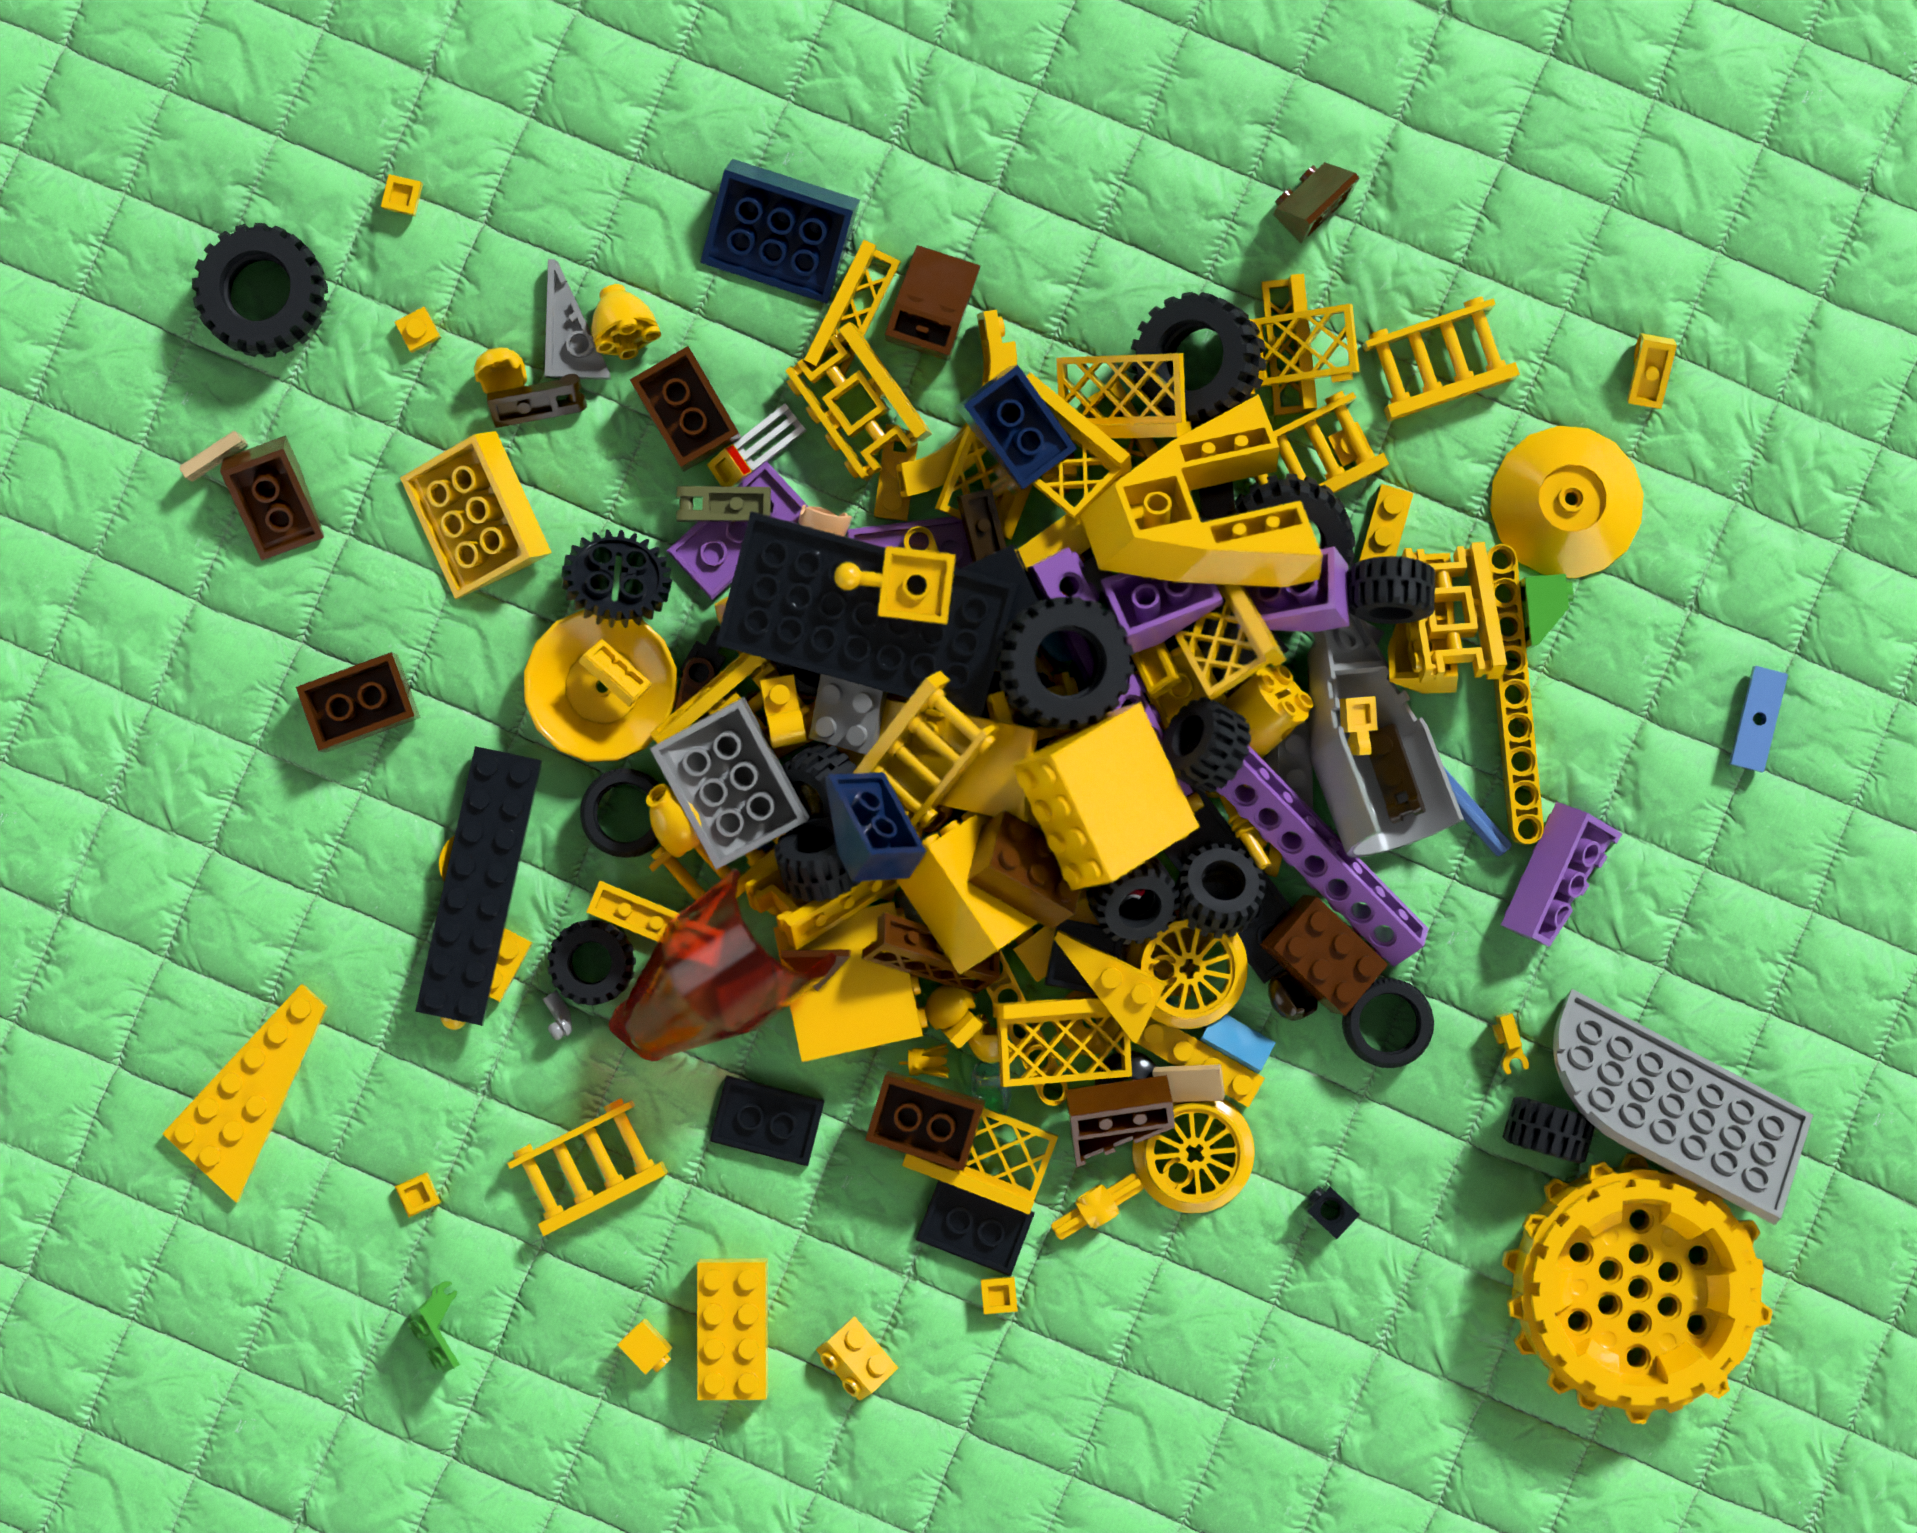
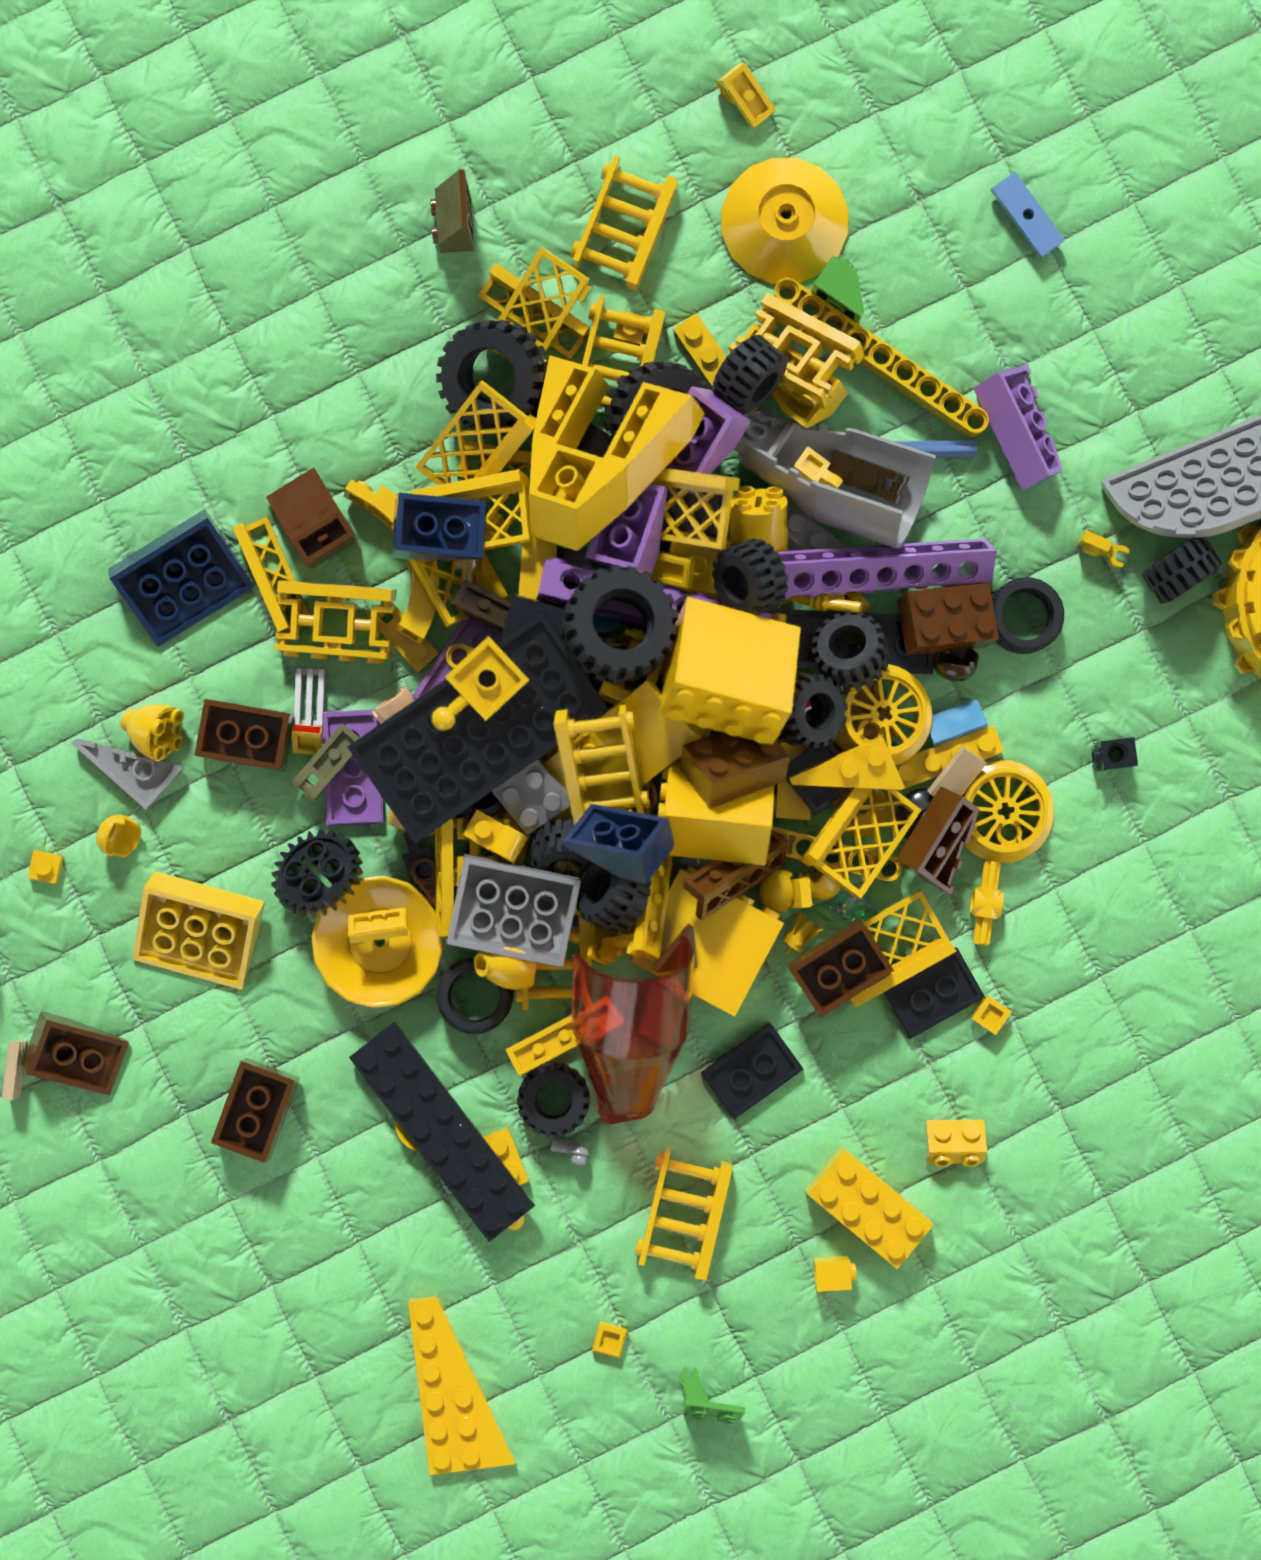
camera: 50 degrees left, 0 degrees up
dark brown plate [487,374,587,428] -> none

